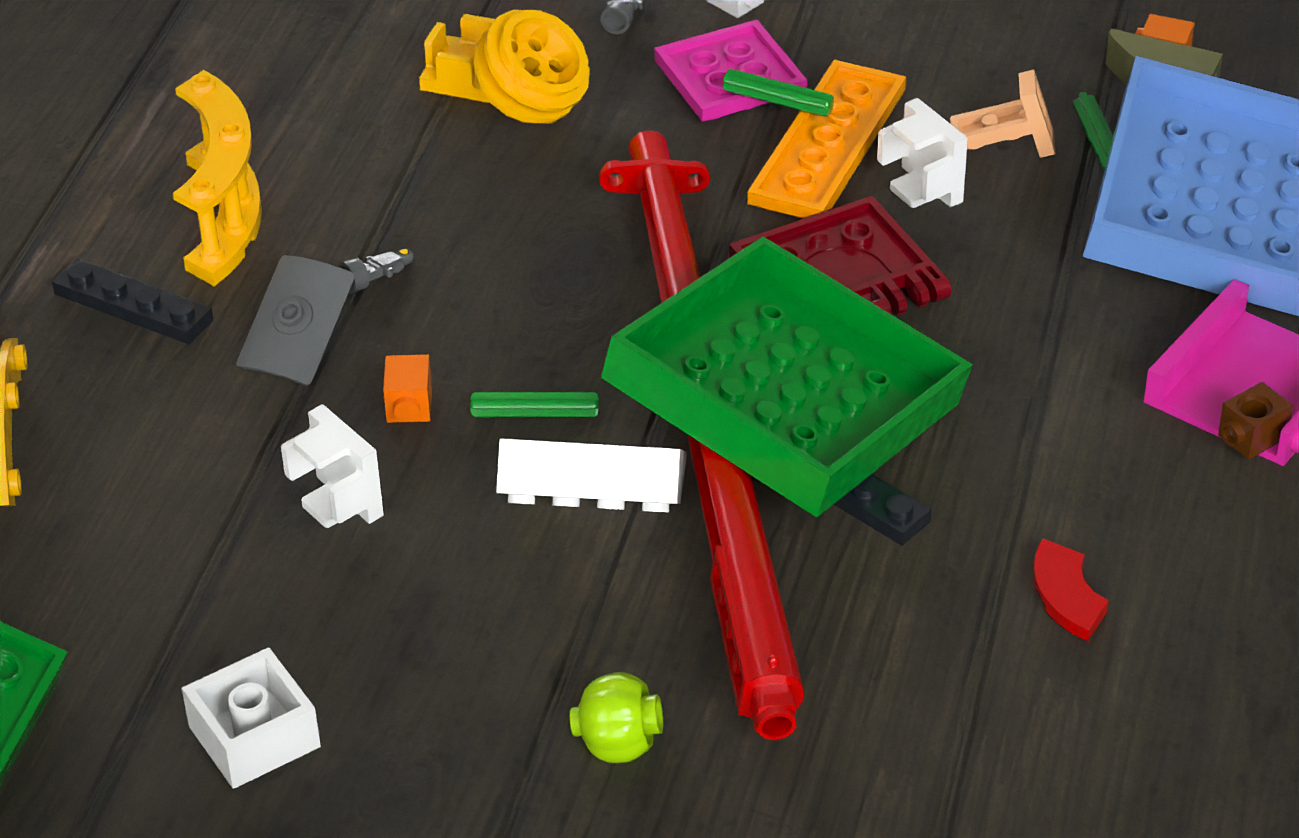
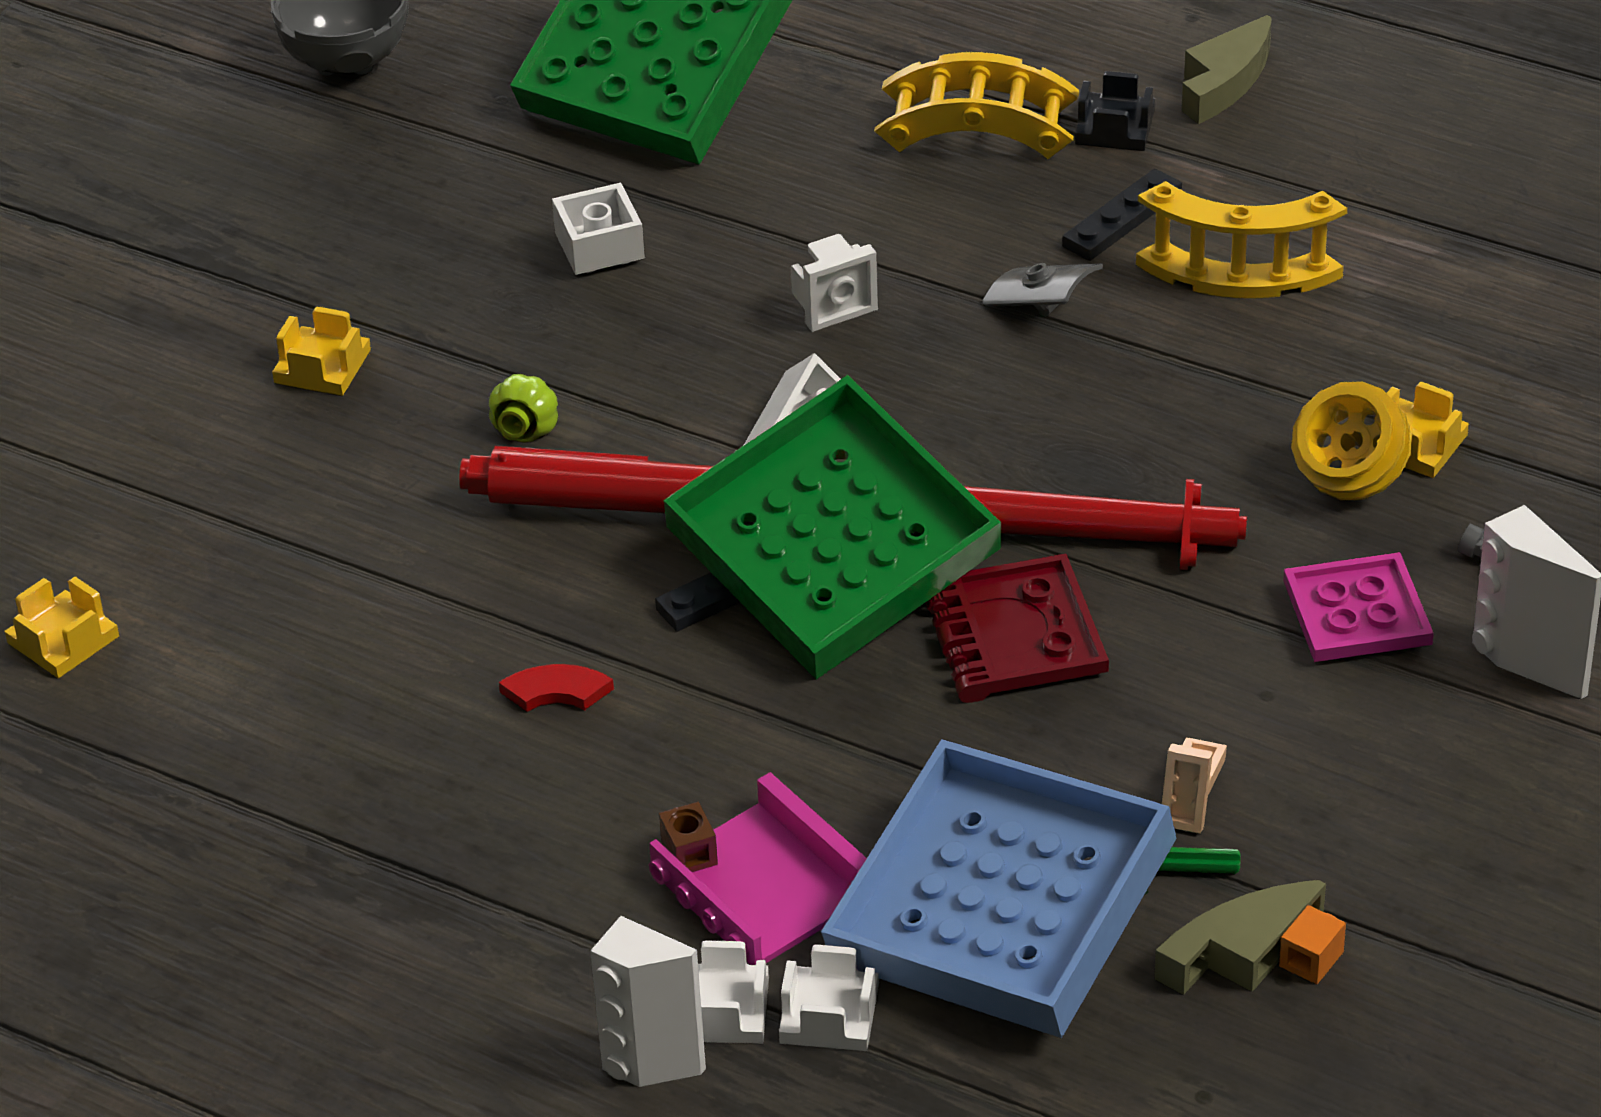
camera: 105 degrees right, 0 degrees up
dark grey piece [338,248,414,294] -> none
orange brick [383,354,432,423] -> none
green axle [470,392,599,418] -> none
green axle [723,69,834,117] -> none
light orange plate [747,60,906,219] -> none
white panel [877,98,968,208] -> none

